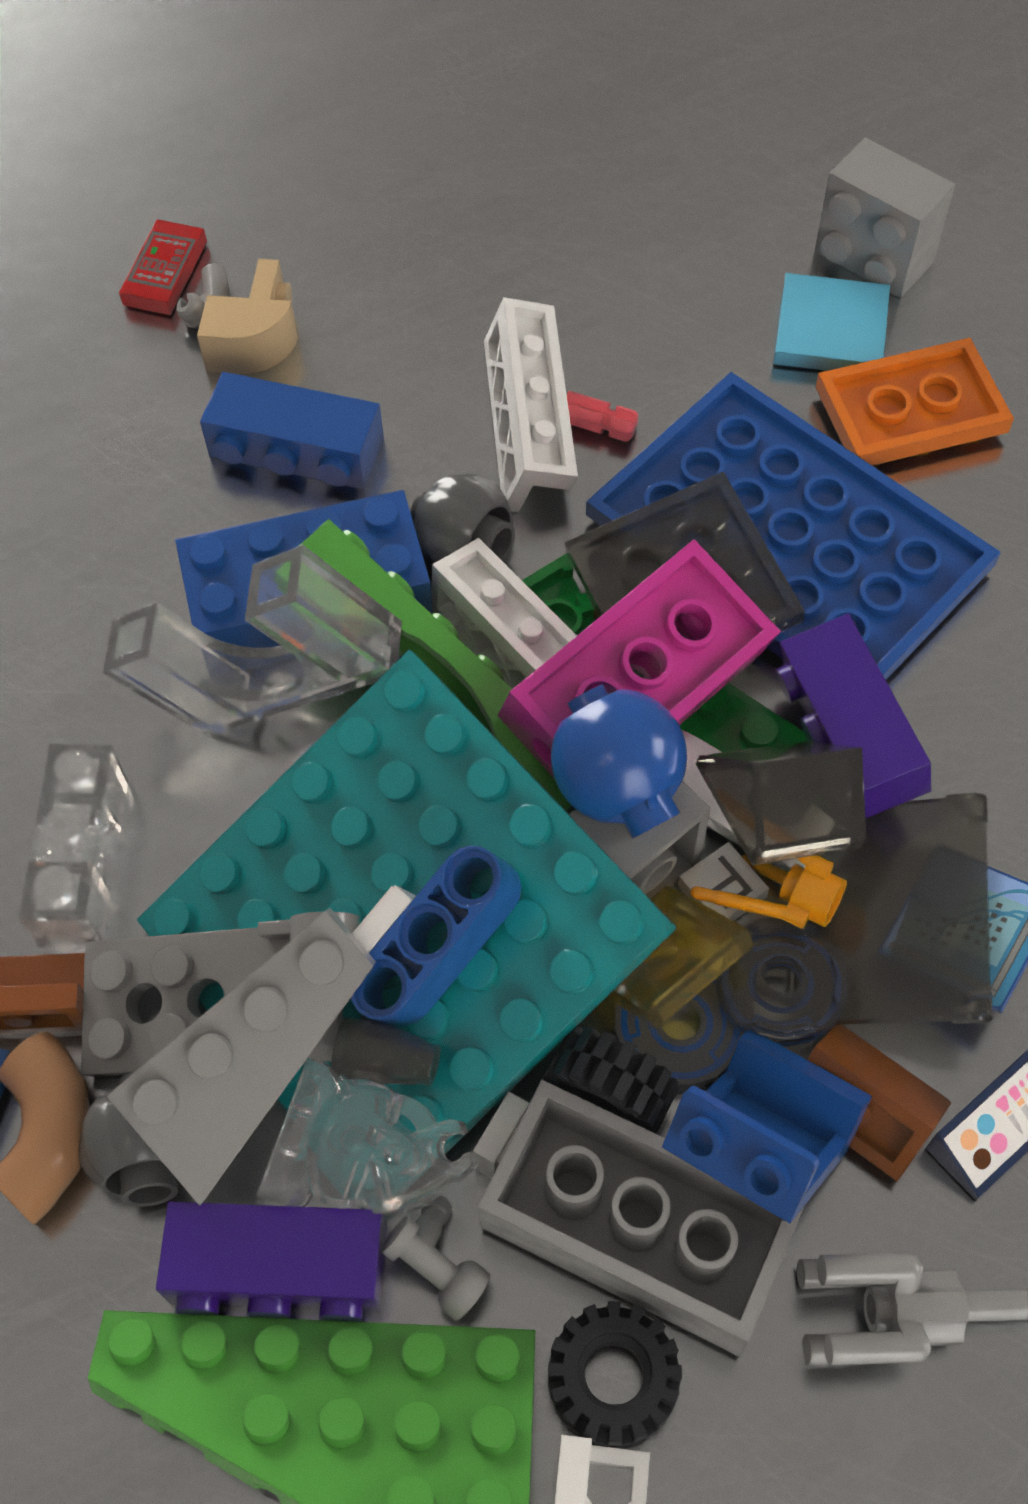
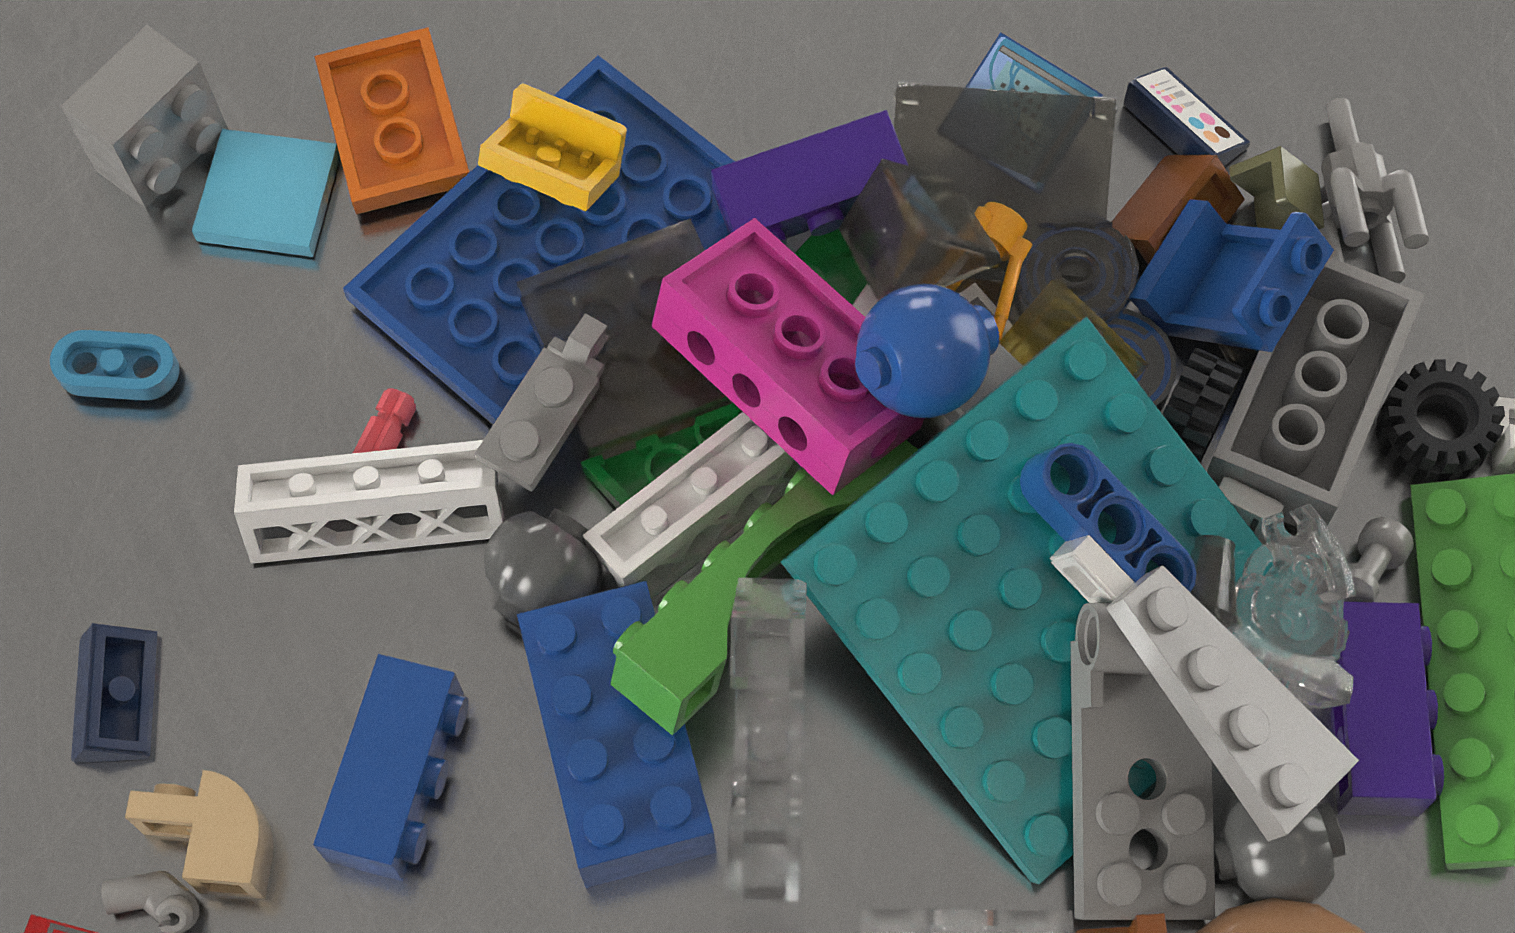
camera: 90 degrees left, 5 degrees up
none -> dark azure plate [50,330,180,400]
none -> dark blue slope [71,623,158,762]
none -> light grey hinge [475,313,609,492]
none -> yellow bracket [478,83,627,211]
none -> olive panel [1229,146,1324,230]

